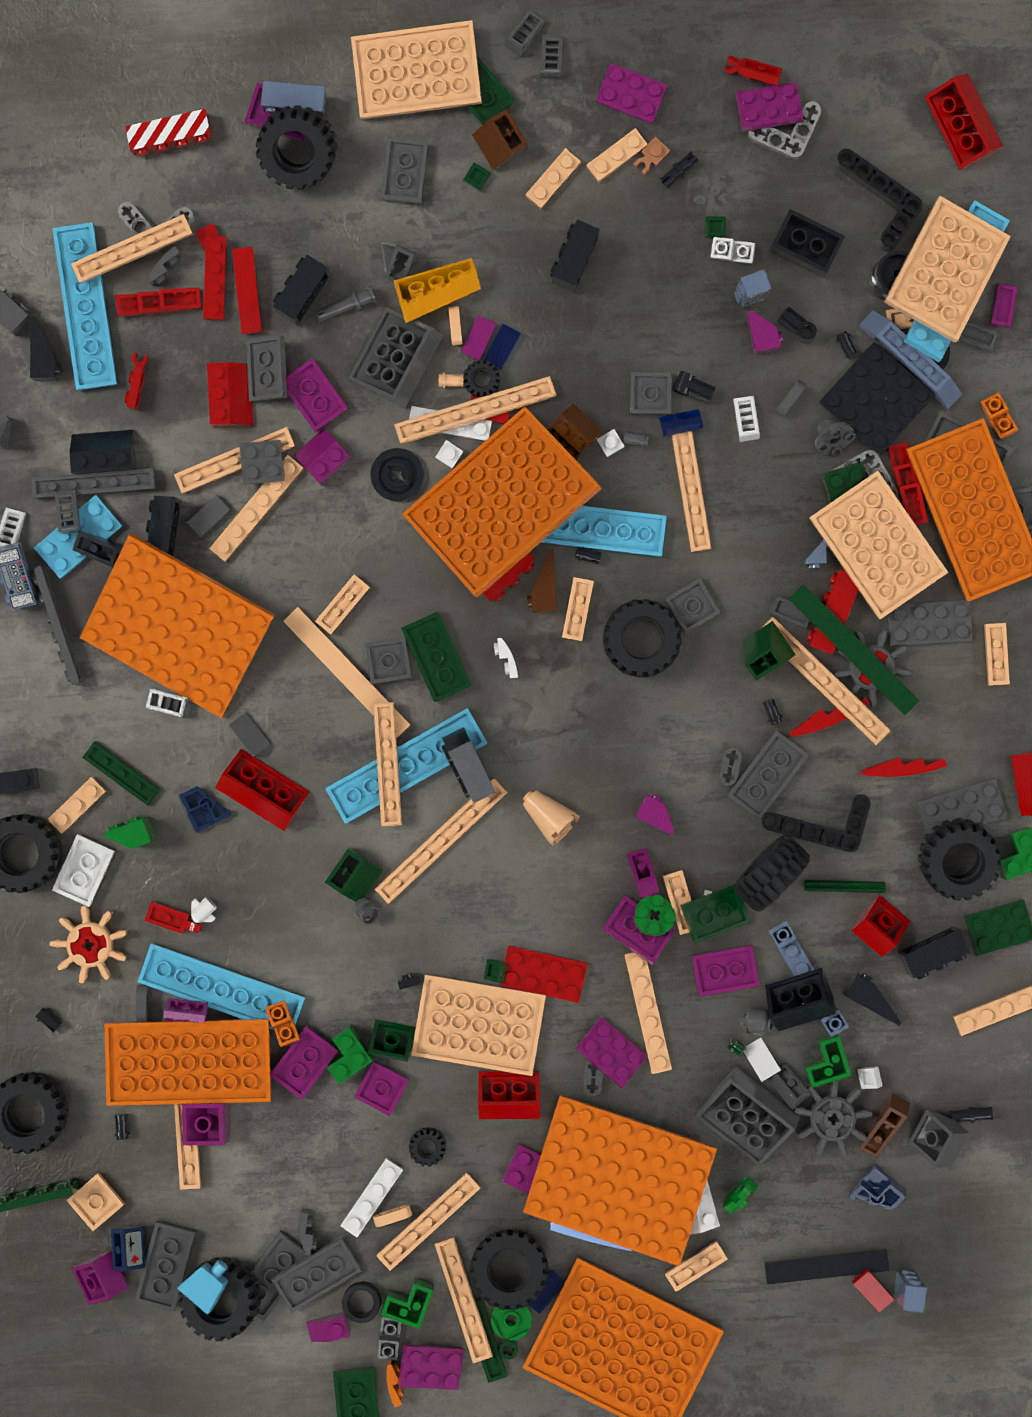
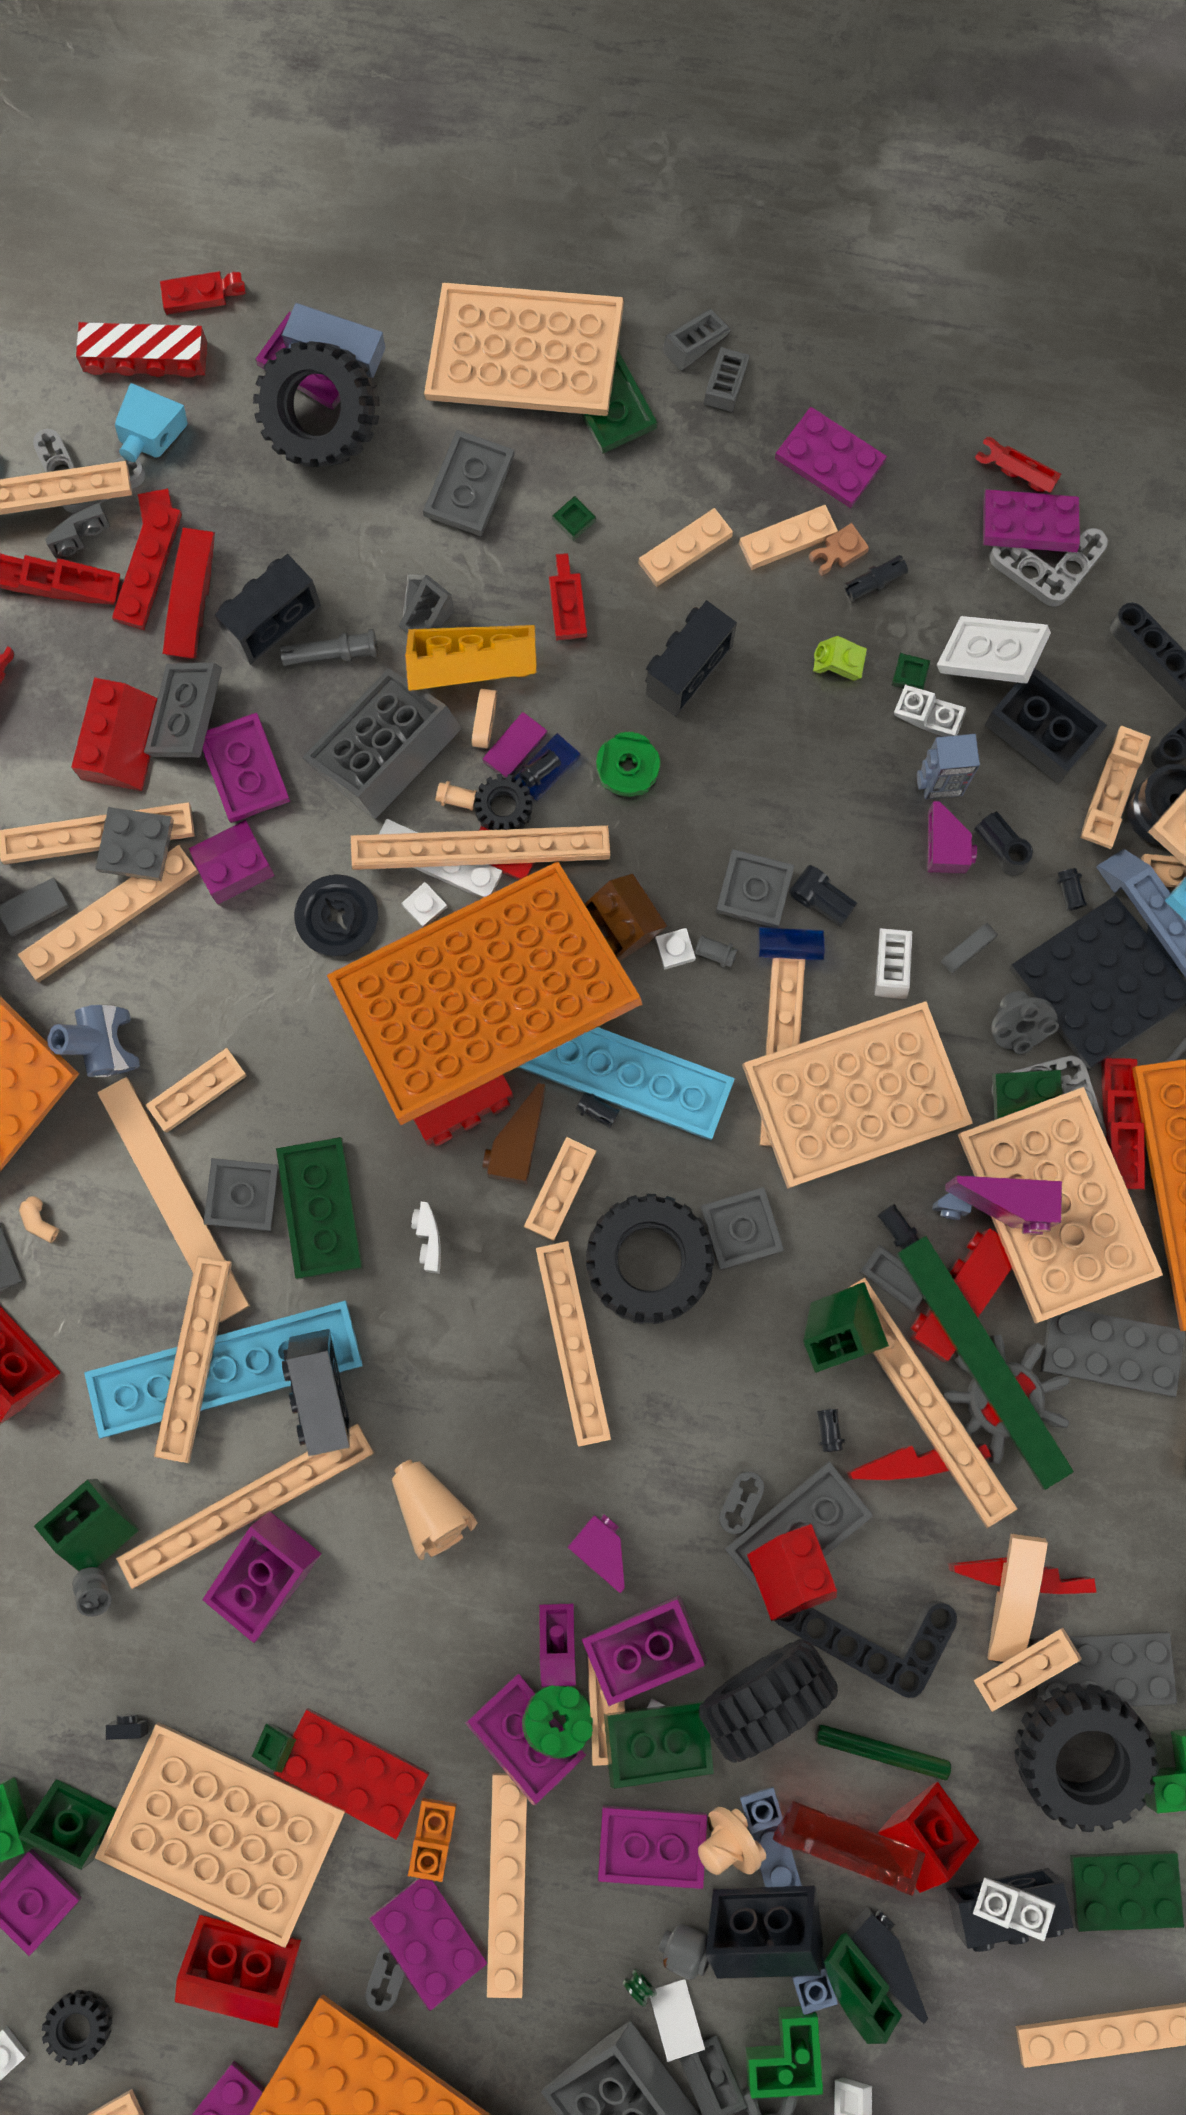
camera: 10 degrees right, 10 degrees down
reddish brown slope [472,109,528,170] -> none
none -> light nougat arm [19,1196,59,1243]
none -> sand blue connector [48,1005,140,1077]
none -> medium azure torso [115,383,188,462]
none -> red plate [160,271,246,315]
none -> magenta slope [202,1511,321,1643]
none -> orange slope [408,1798,457,1882]
none -> black pin [519,749,561,788]
none -> light nougat plate [536,1241,611,1447]
none -> red plate [549,553,587,641]
none -> magenta slope [582,1595,707,1706]
none -> green plate [596,732,660,797]
none -> light nougat plate [698,1807,766,1875]
none -> light nougat plate [742,1001,973,1189]
none -> red slope [747,1524,837,1622]
none -> clear red windscreen [772,1801,925,1896]
none -> lime bracket [813,636,867,681]
none -> dark green slope [824,1933,902,2044]
none -> black pin [877,1204,920,1250]
none -> white plate [937,616,1051,684]
none -> magenta slope [945,1176,1062,1235]
none -> white slope [973,1877,1055,1941]
none -> light nougat plate [974,1628,1082,1712]
none -> light nougat slope [987,1534,1048,1662]
none -> light nougat slope [1080,726,1151,849]

